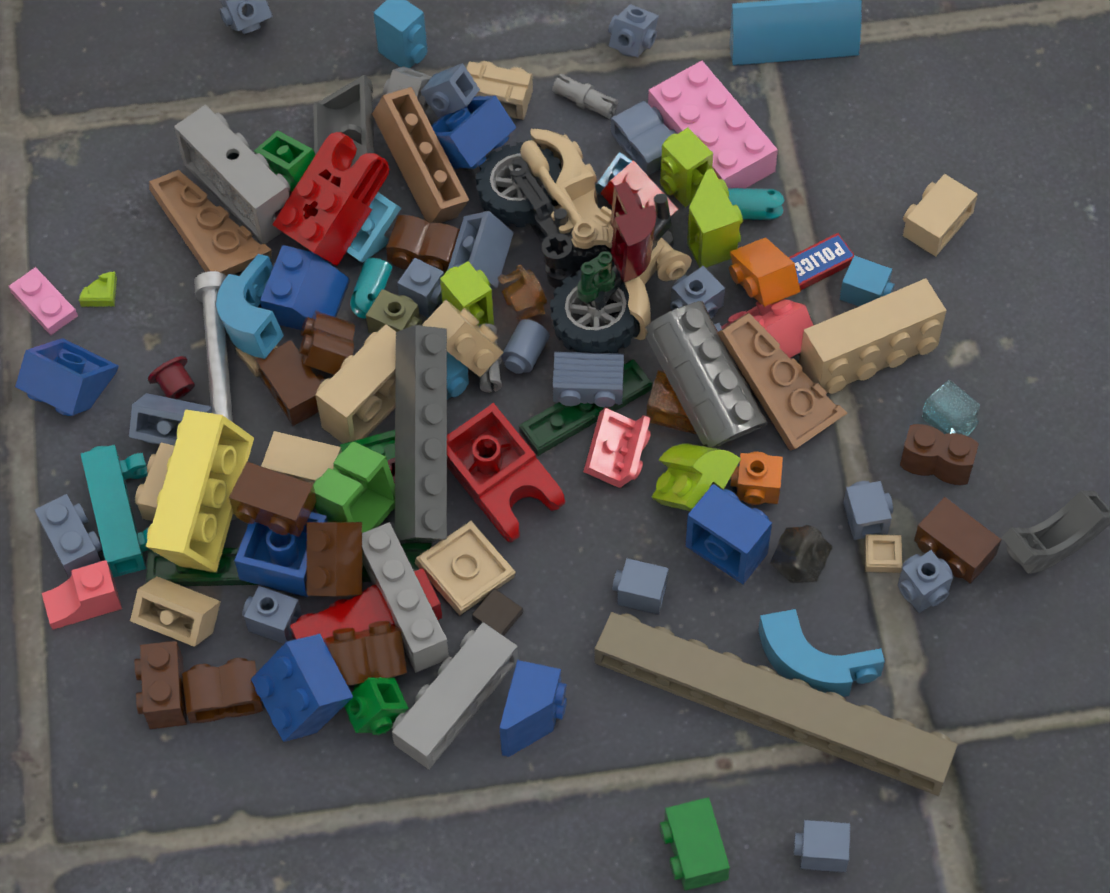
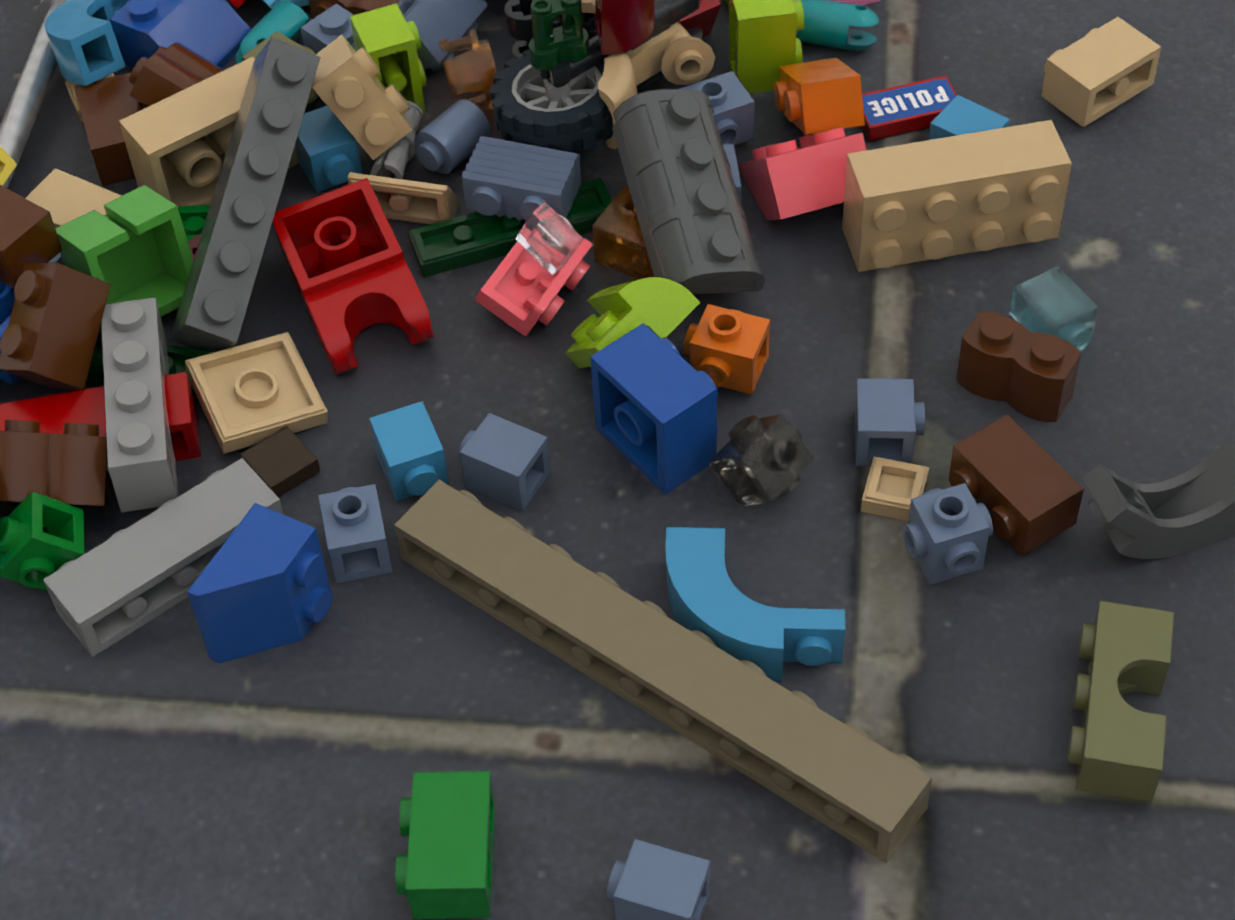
camera: 15 degrees right, 10 degrees down
medium nougat wing [717,313,847,451] -> none
none -> sand blue brick [318,484,393,583]
none -> tan slope [347,172,459,224]
none -> dark azure brick [369,401,449,501]
none -> clear plate [515,202,583,275]
none -> olive arch [1067,601,1174,802]

